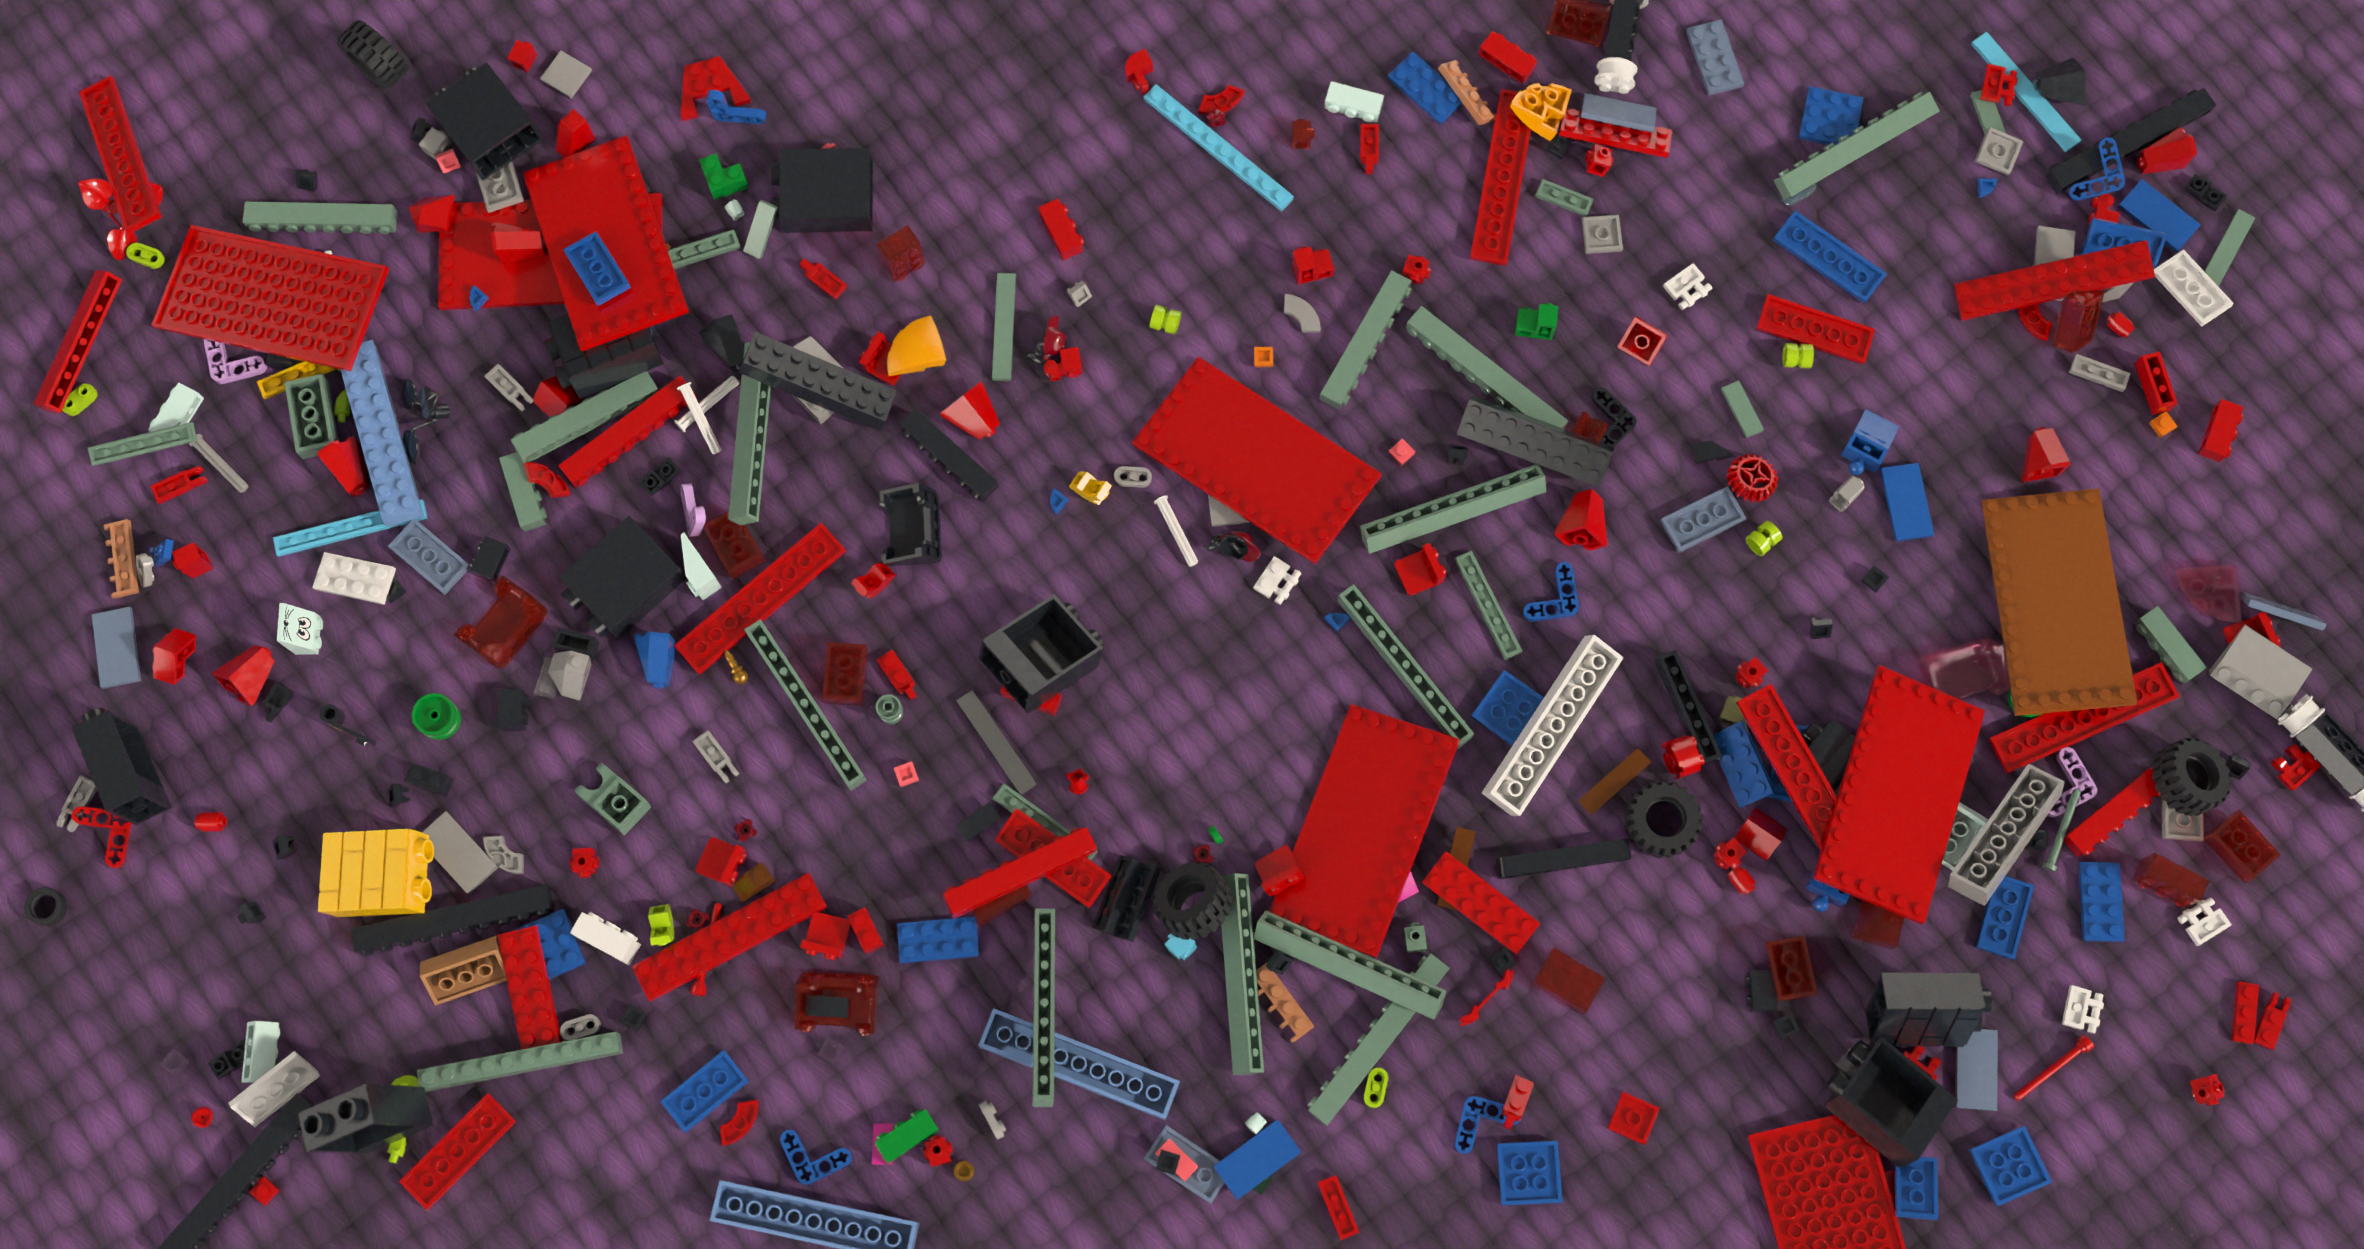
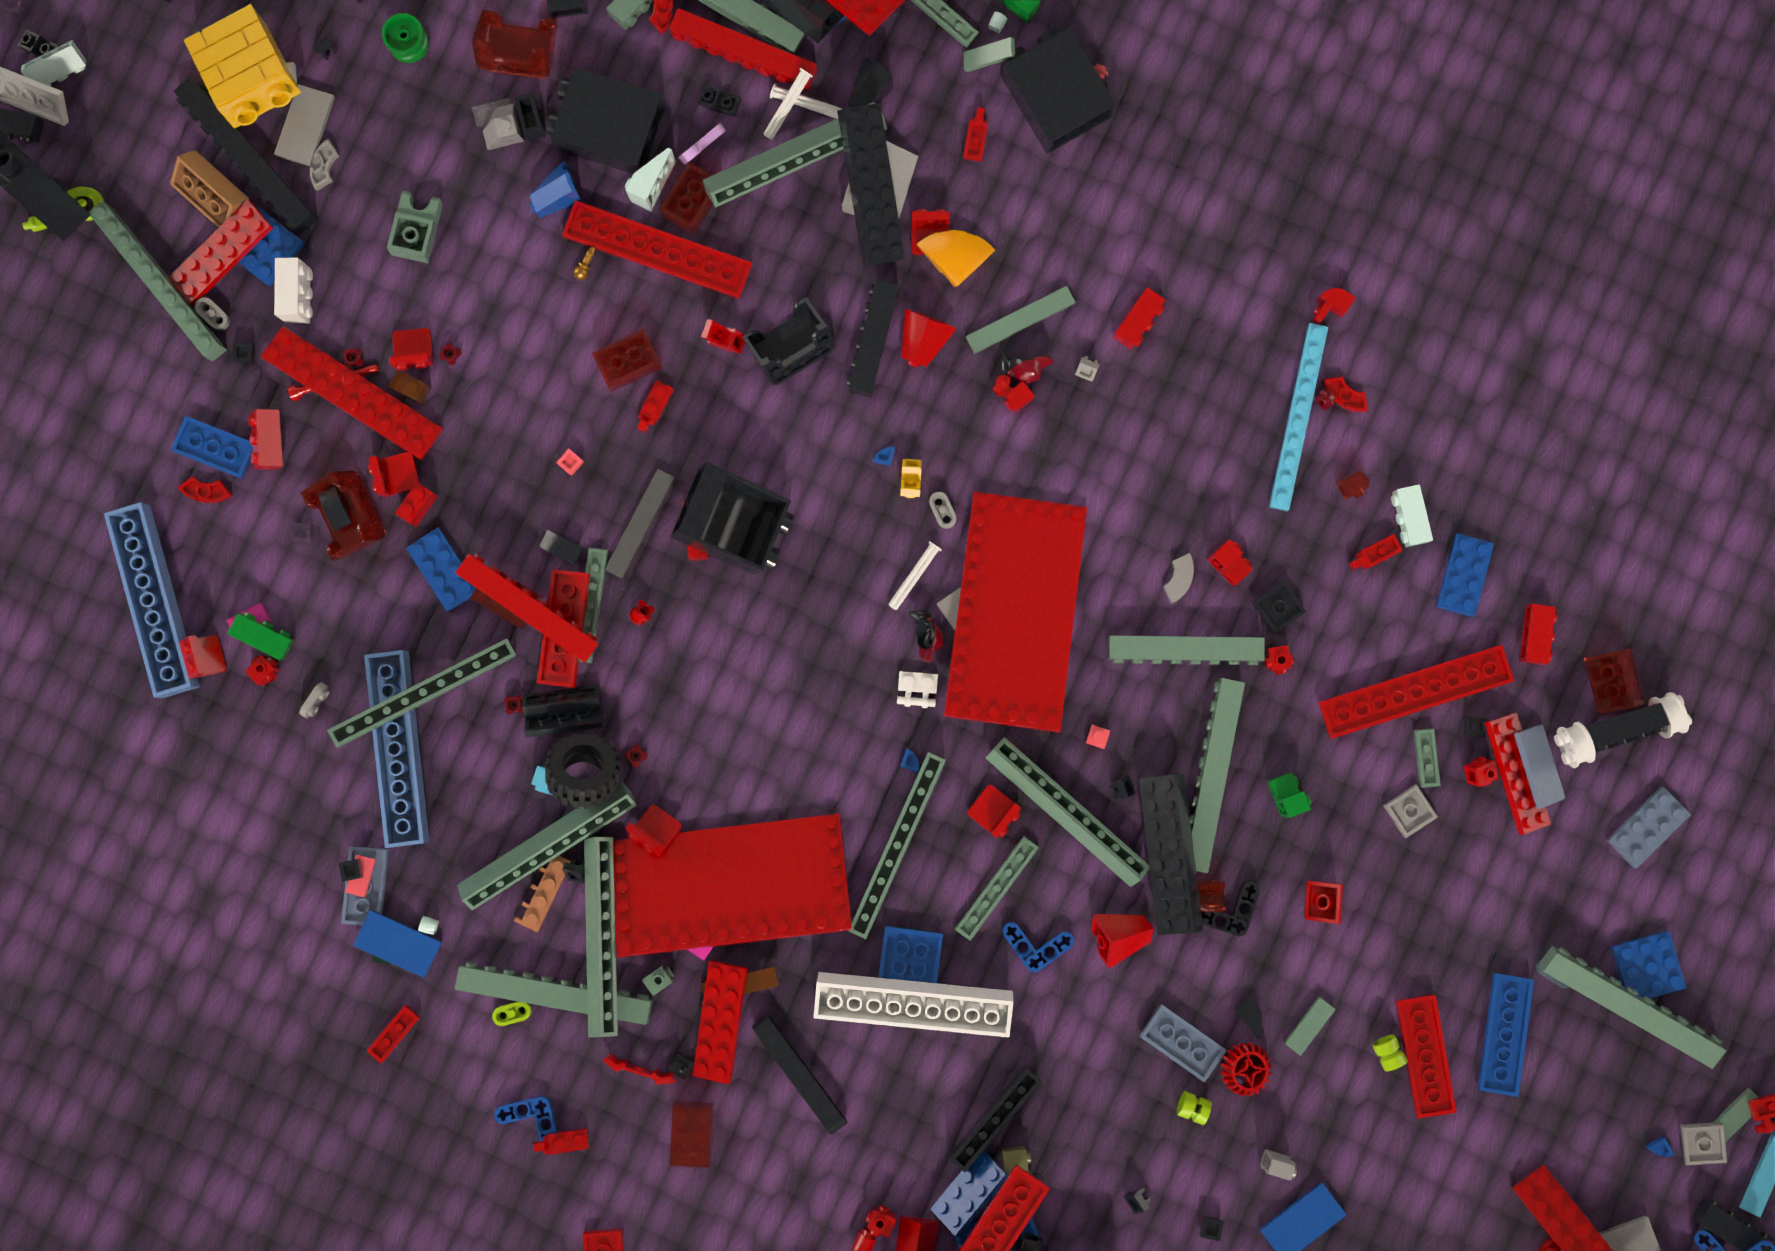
camera: 65 degrees right, 10 degrees up
red plate [399,1093,517,1210] -> none
black brick [404,763,454,798] -> none
black brick [498,689,529,732] -> none
red brick [569,848,599,878] -> none
lime brick [648,904,675,946] -> none
light grey hinge [692,730,739,783] -> none
sand green brick [745,619,867,791] -> none
blue beam [780,1130,853,1185] -> none
clear red brick [876,225,925,282] -> none
sand green wheel [876,694,904,725] -> none
pearl gold tile [954,1161,974,1181] -> none
lime wheel [1150,305,1182,335] -> none
green tile [1208,825,1224,845] -> none
orange plate [1254,347,1273,367] -> none
nougat hinge [1438,60,1496,125] -> none
blue plate [1497,1141,1562,1206] -> none
light orange brick [1510,83,1571,141] -> none
reddish brown slope [1578,748,1652,815] -> none
black tyre [1624,781,1703,858] -> none
red brick [1662,735,1705,779] -> none
white plate [1663,263,1712,310] -> none
red brick [1735,657,1768,689] -> none
blue slope [1840,409,1899,475] -> none
none -> red bracket [179,635,227,679]
none -> brick [248,409,283,470]
none -> dark red plate [504,694,523,715]
none -> black plate [1252,581,1306,634]

